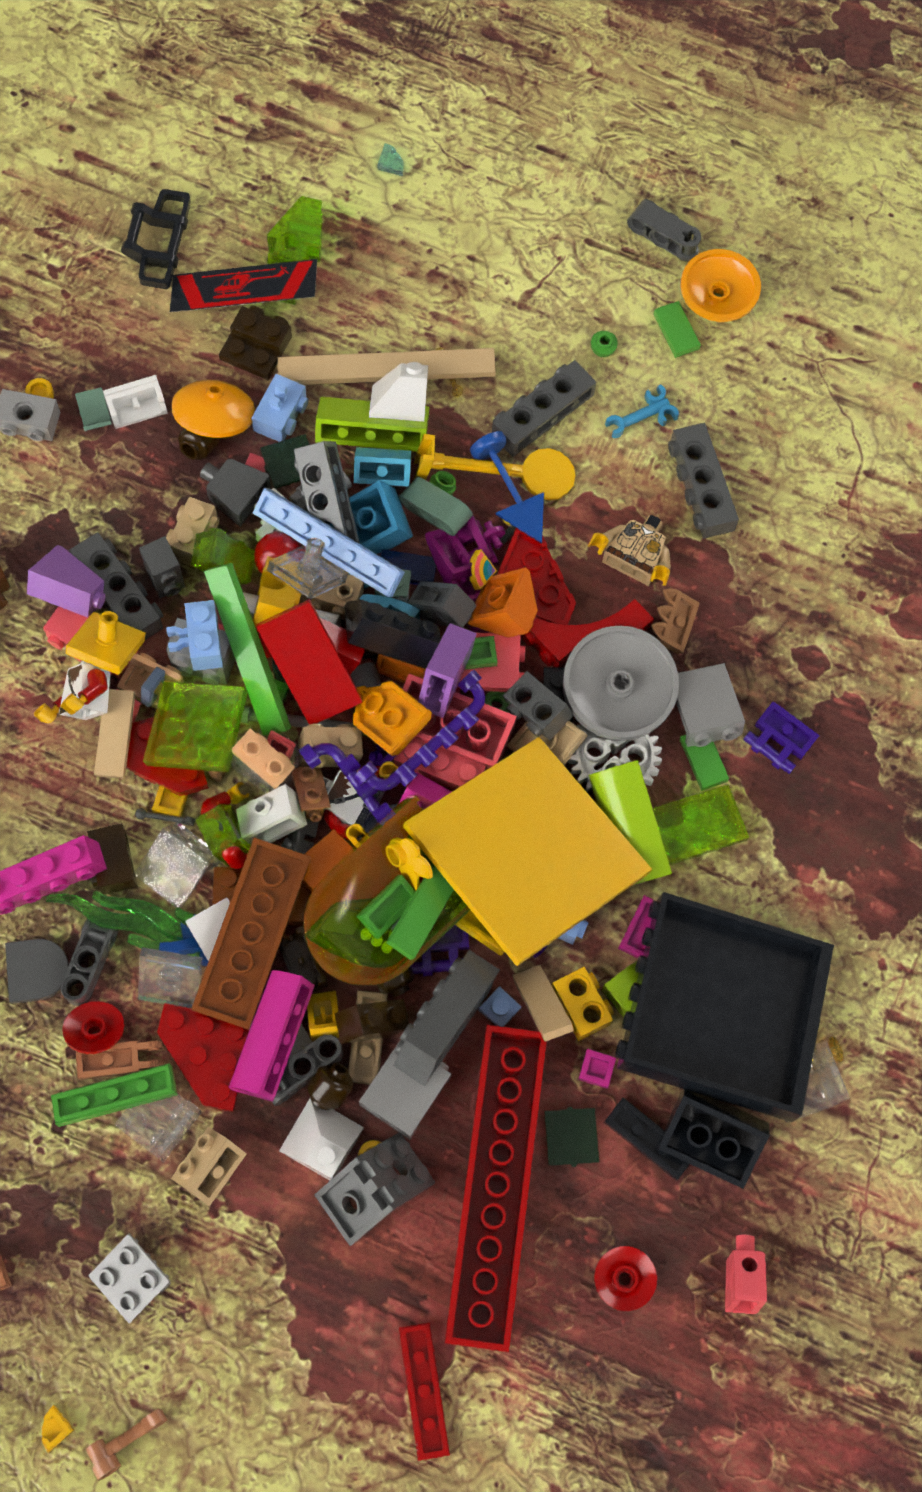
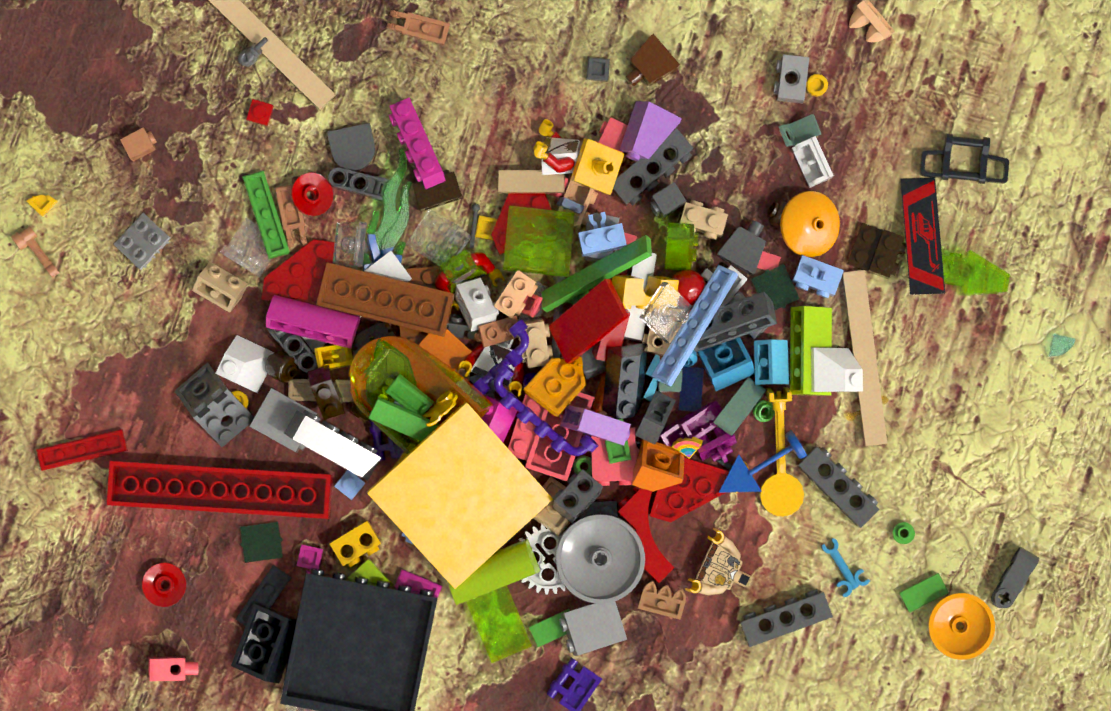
camera: 90 degrees right, 15 degrees up
tan tile [512,965,573,1042] -> none

